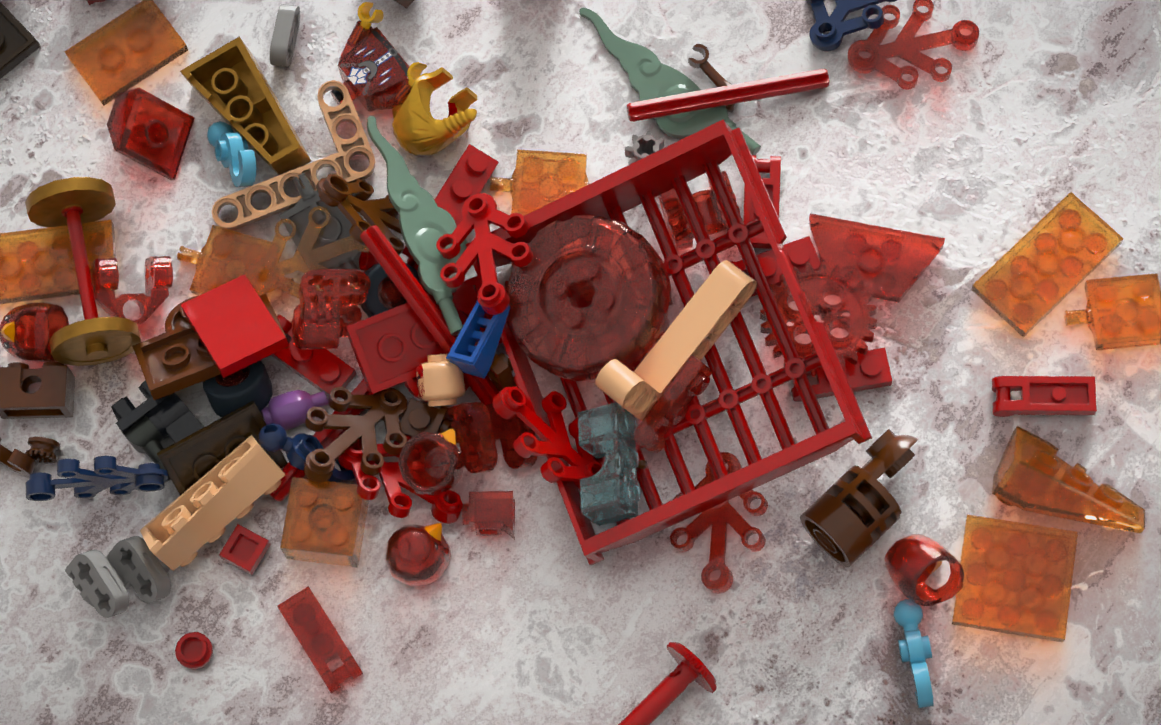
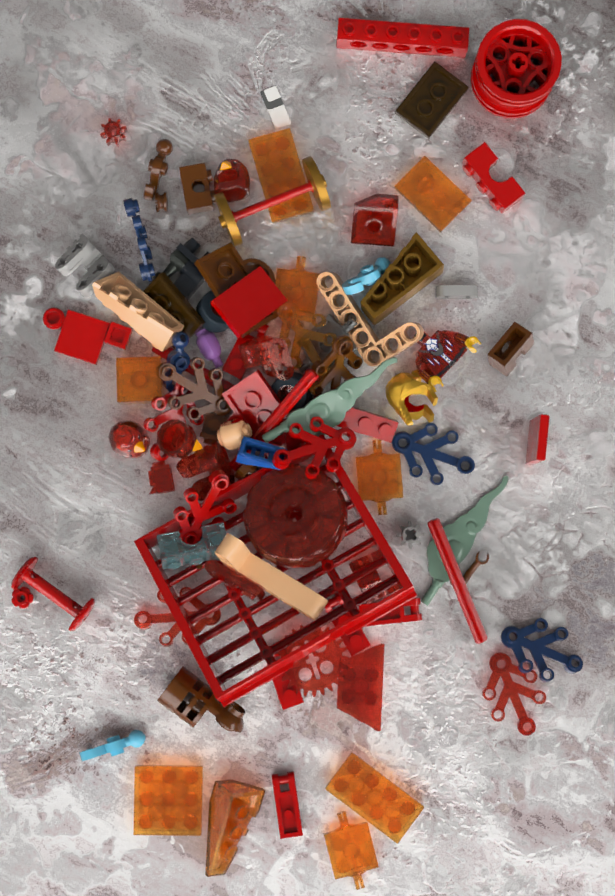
camera: 70 degrees right, 15 degrees up
clear red piece [91,256,173,325] -> none
clear red plate [277,586,363,694] -> none
clear red piece [884,534,964,606] -> none
none -> red tile [54,309,110,365]
none -> dark blue plant [392,423,475,485]

